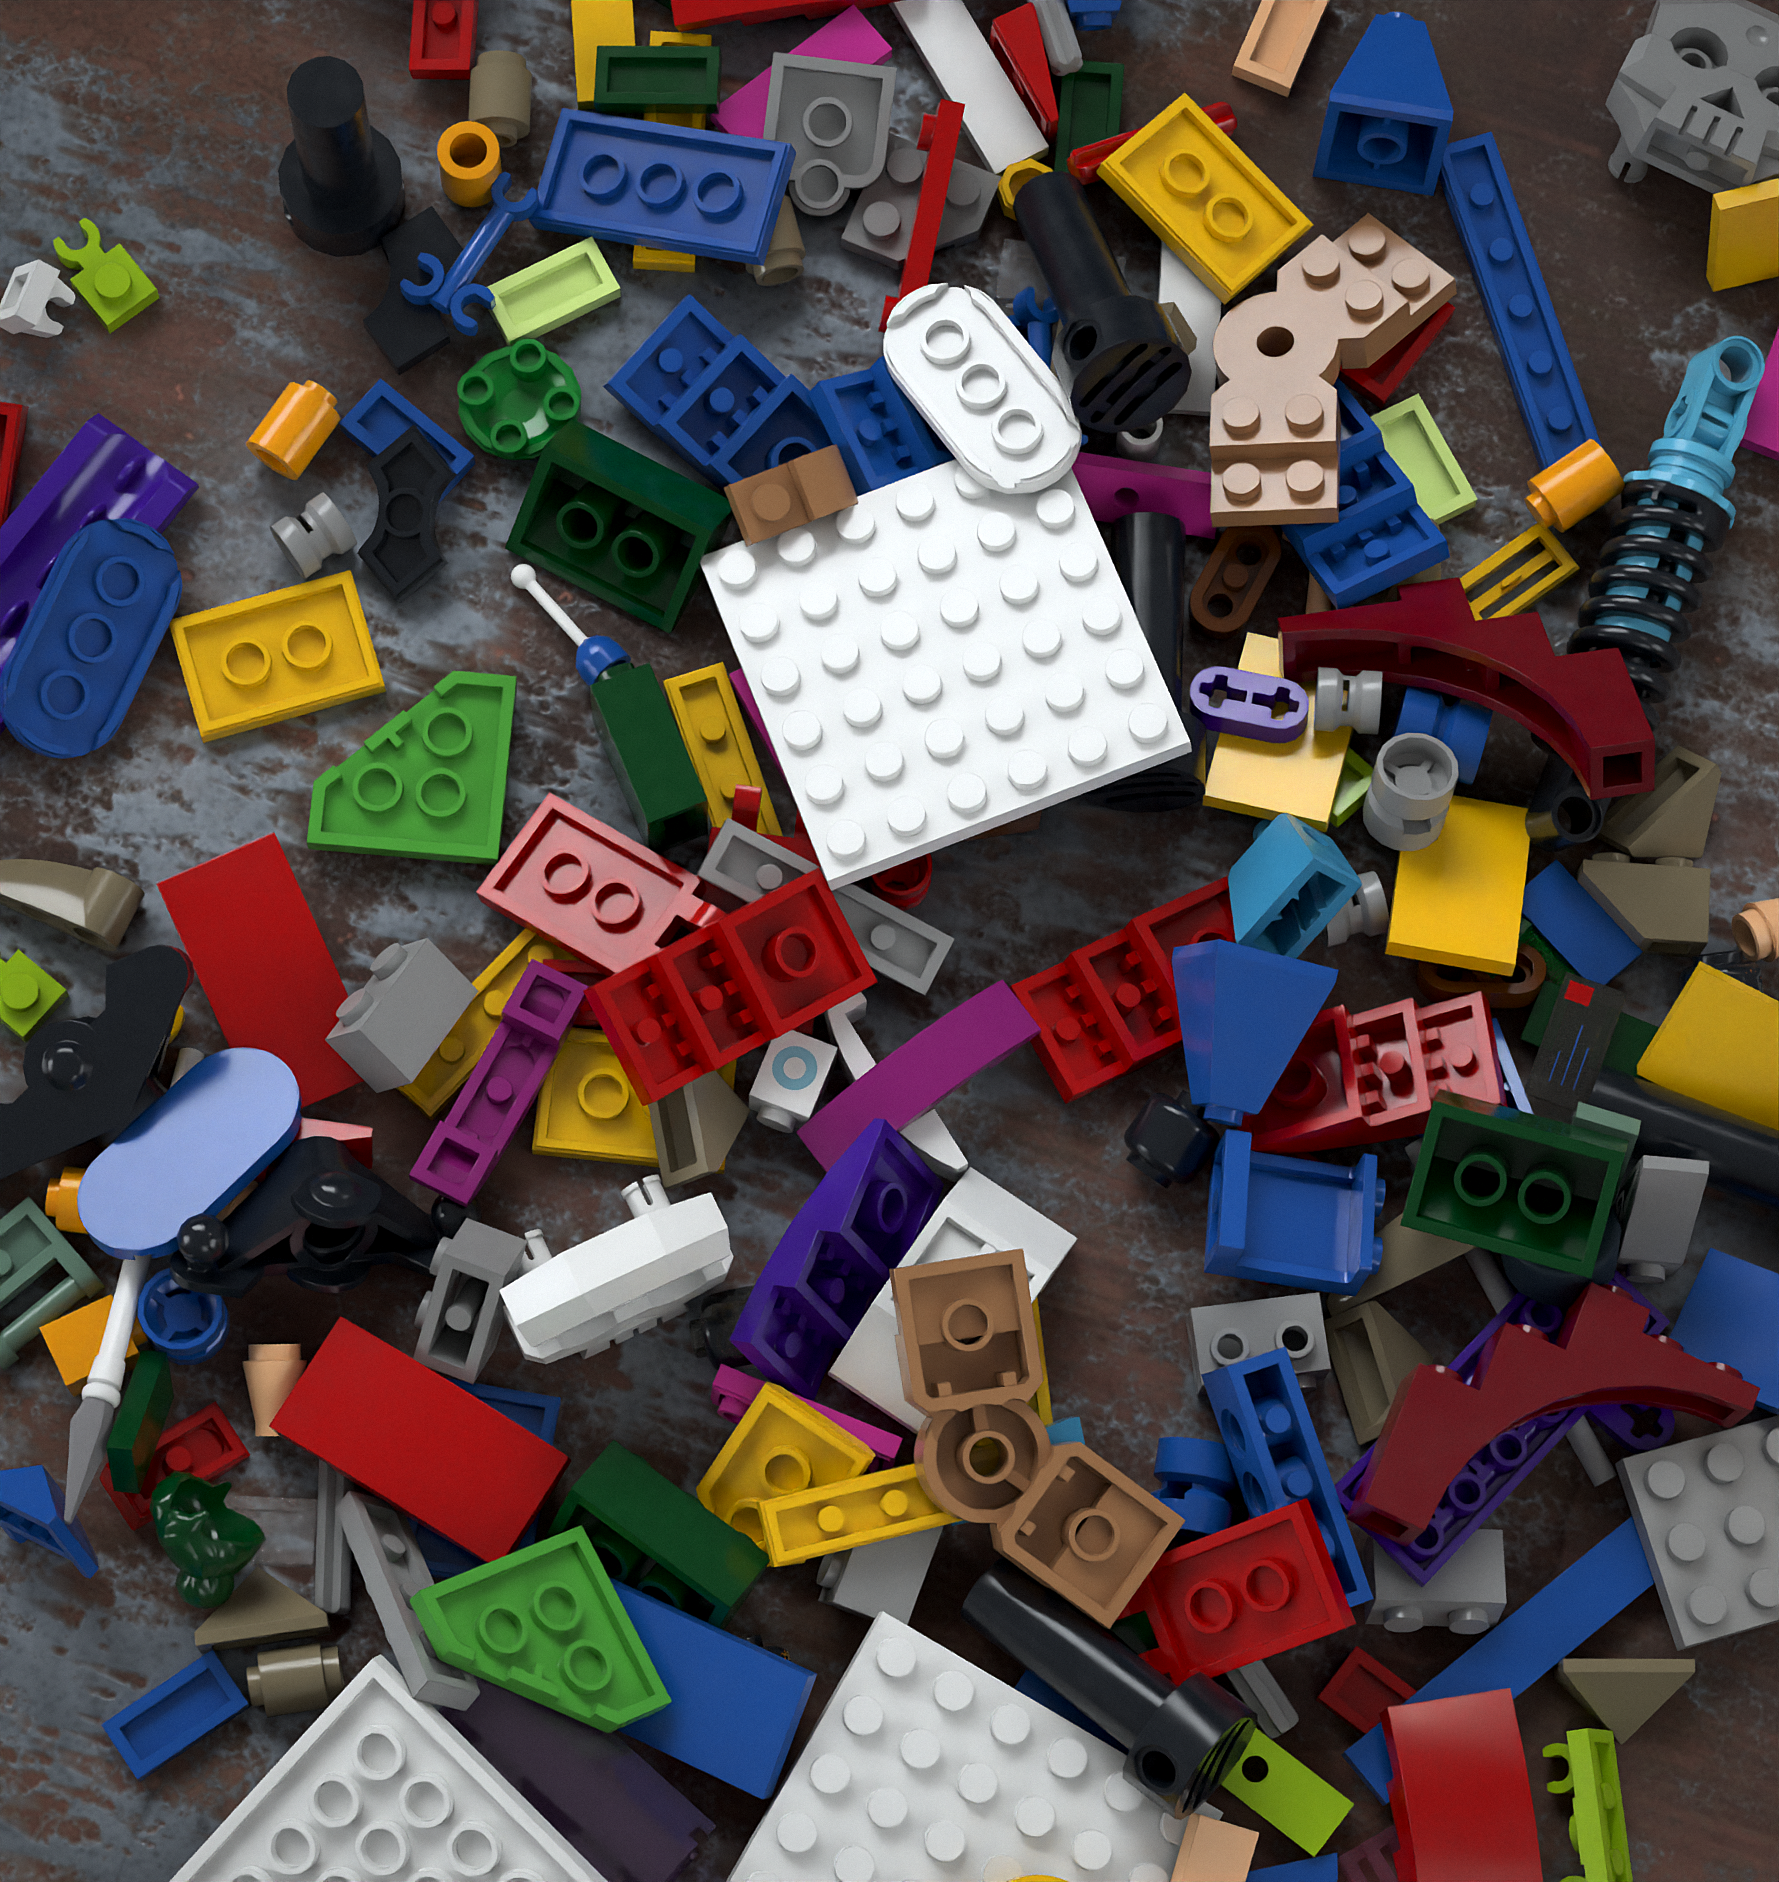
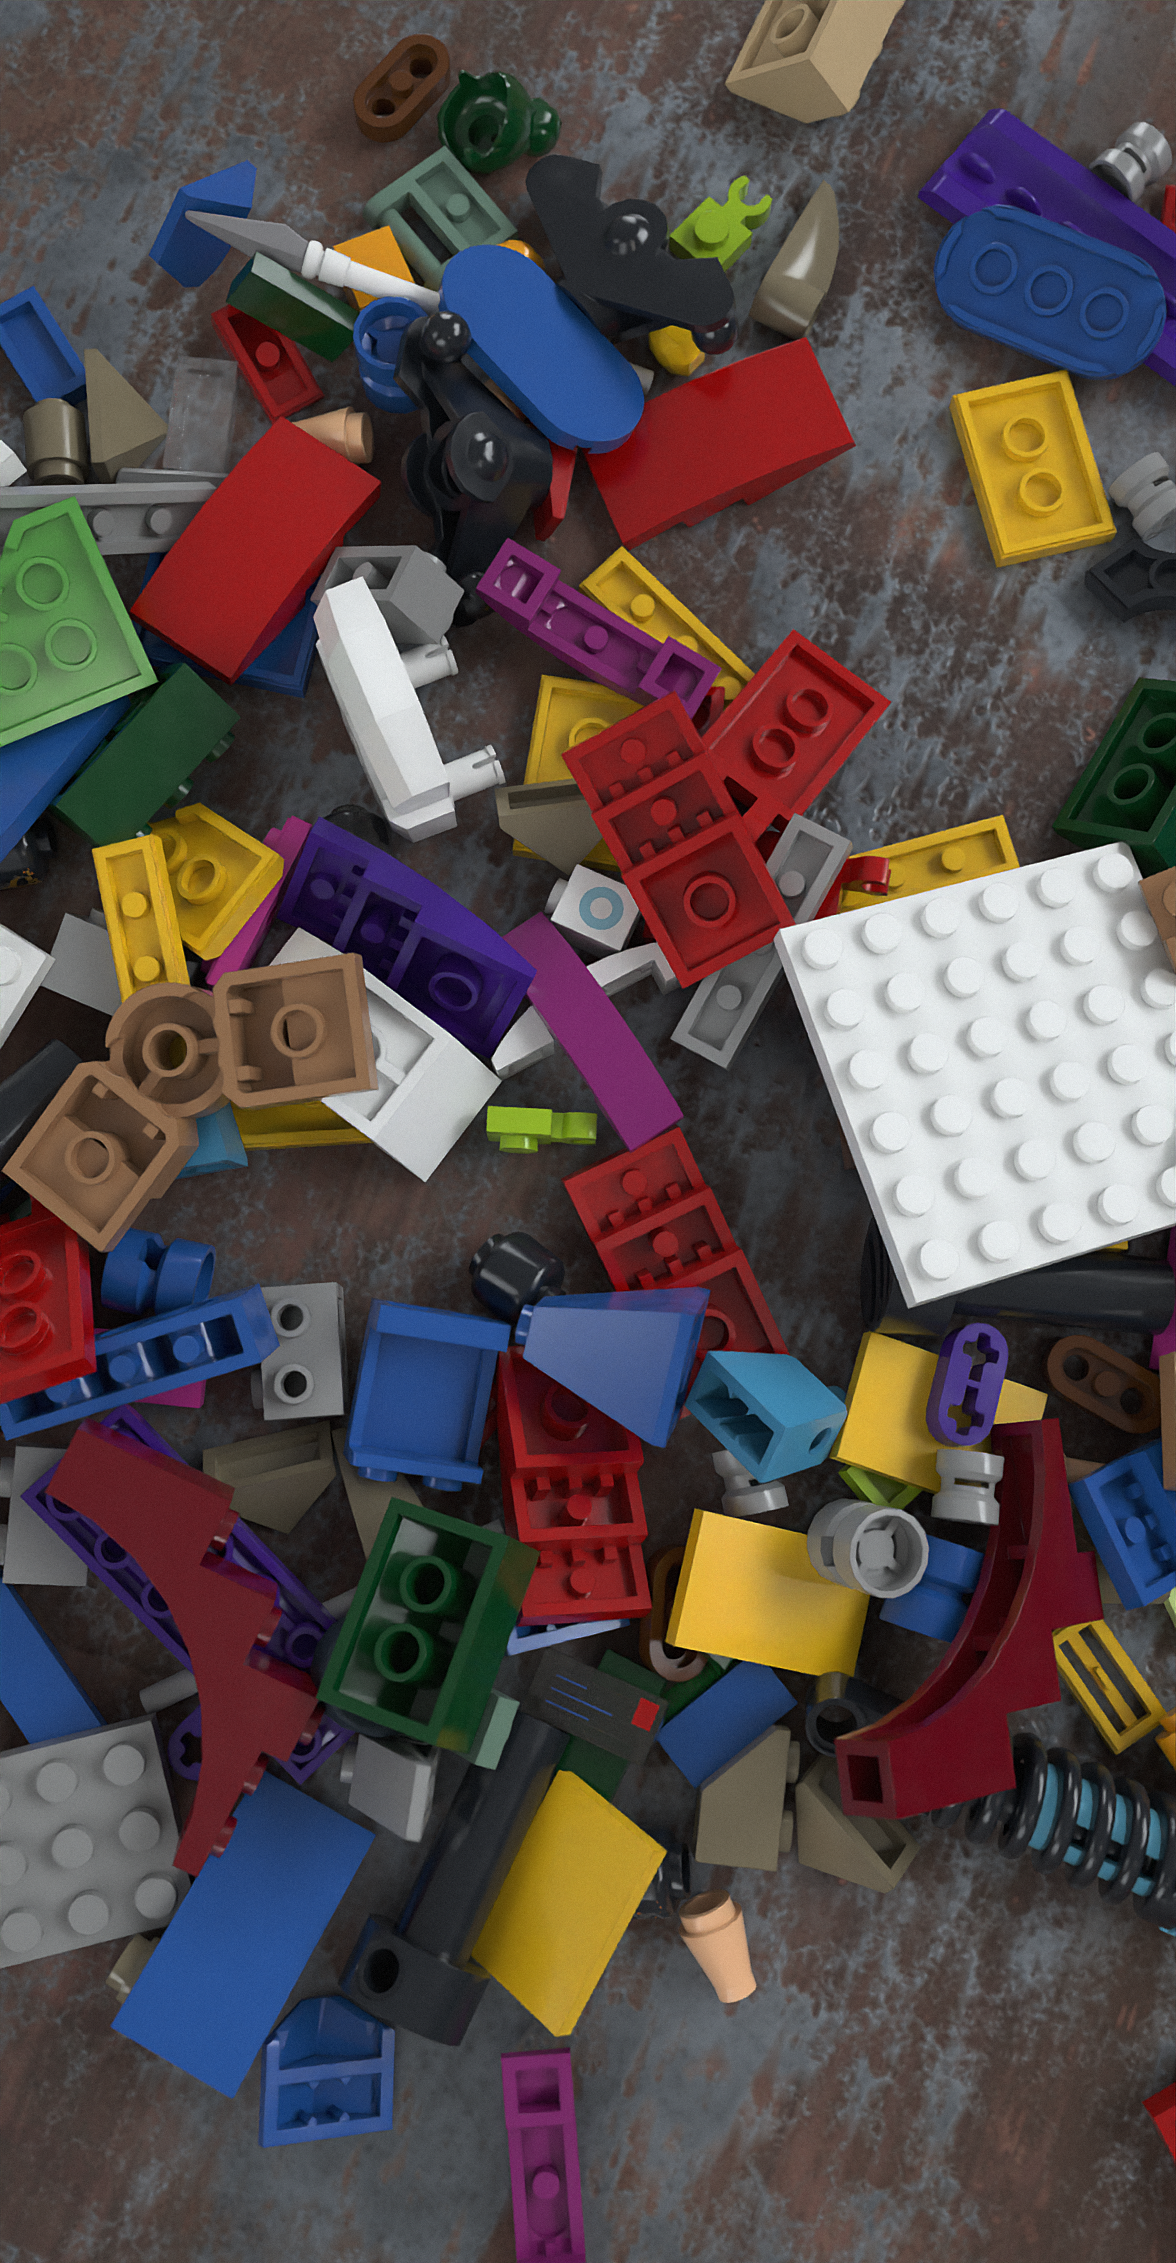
camera: 95 degrees right, 5 degrees up
dark green piece [149,1471,266,1609] -> none
bright green plate [307,671,518,865] -> none
light grey brick [325,938,479,1093] -> none
hinge [511,564,631,687] -> none
dark green brick [590,662,708,854] -> none
red wheel [868,853,932,911] -> none
none -> lime plate [486,1106,597,1154]

